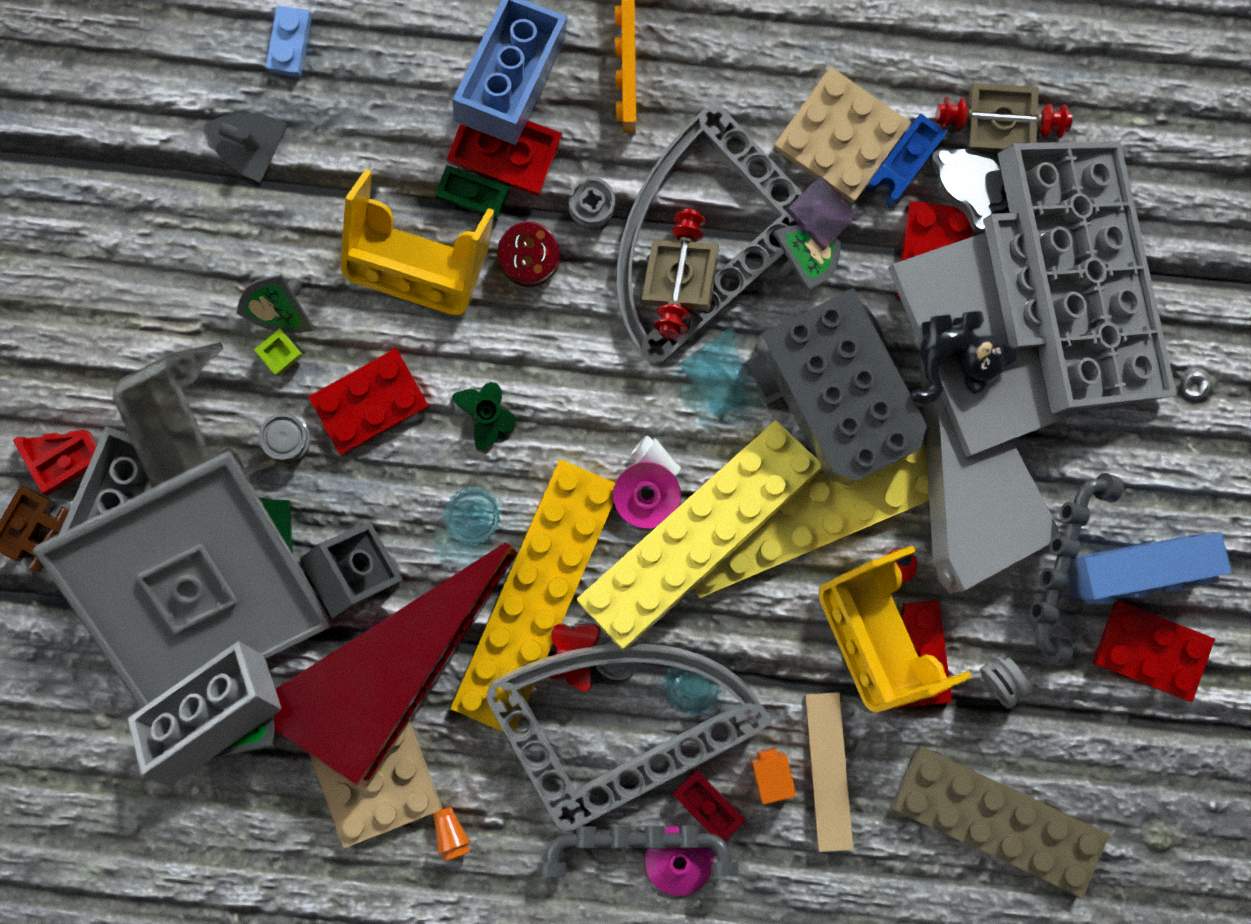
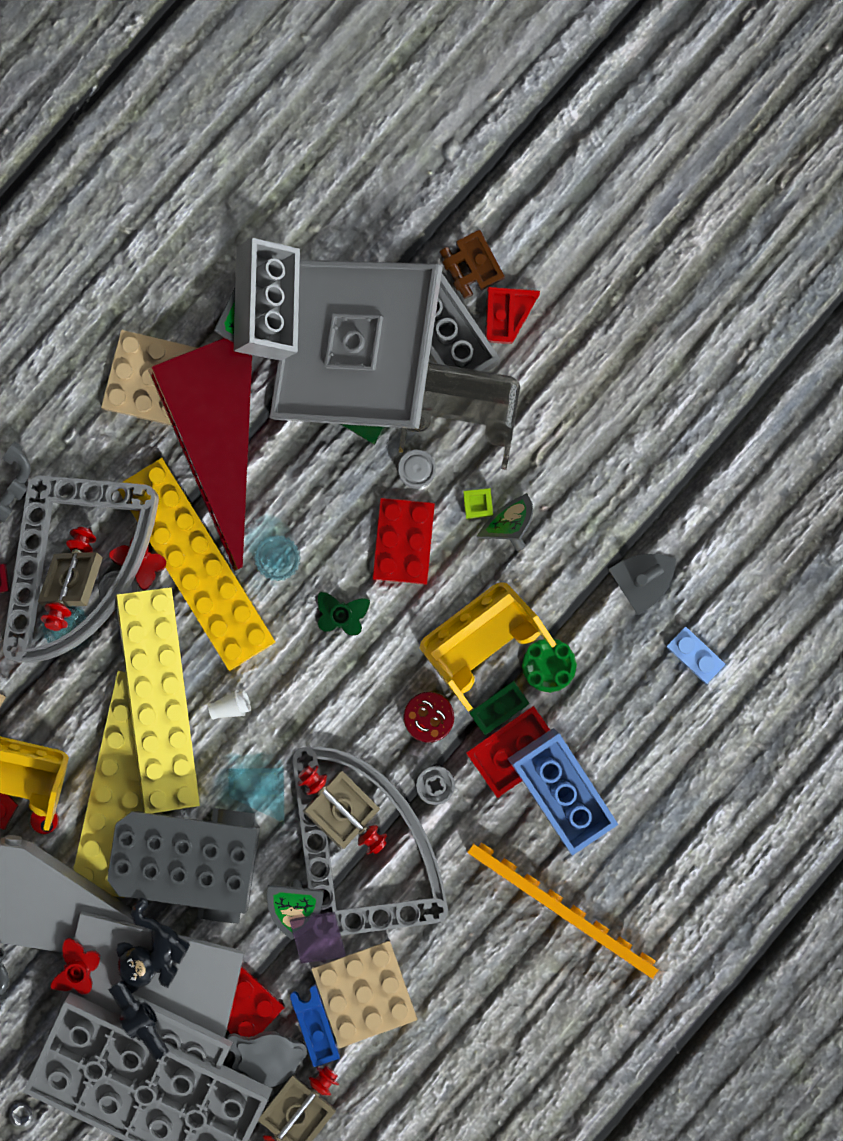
camera: 130 degrees right, 0 degrees up
dark grey slope [299,522,403,619] -> none
orange cone [432,807,471,862] -> none
dark pink dish [613,462,681,529] -> none
none -> dark tan plate [38,527,103,631]
none -> red animal [51,938,100,995]
none -> black pin [108,980,170,1061]
none -> green dish [522,639,577,693]

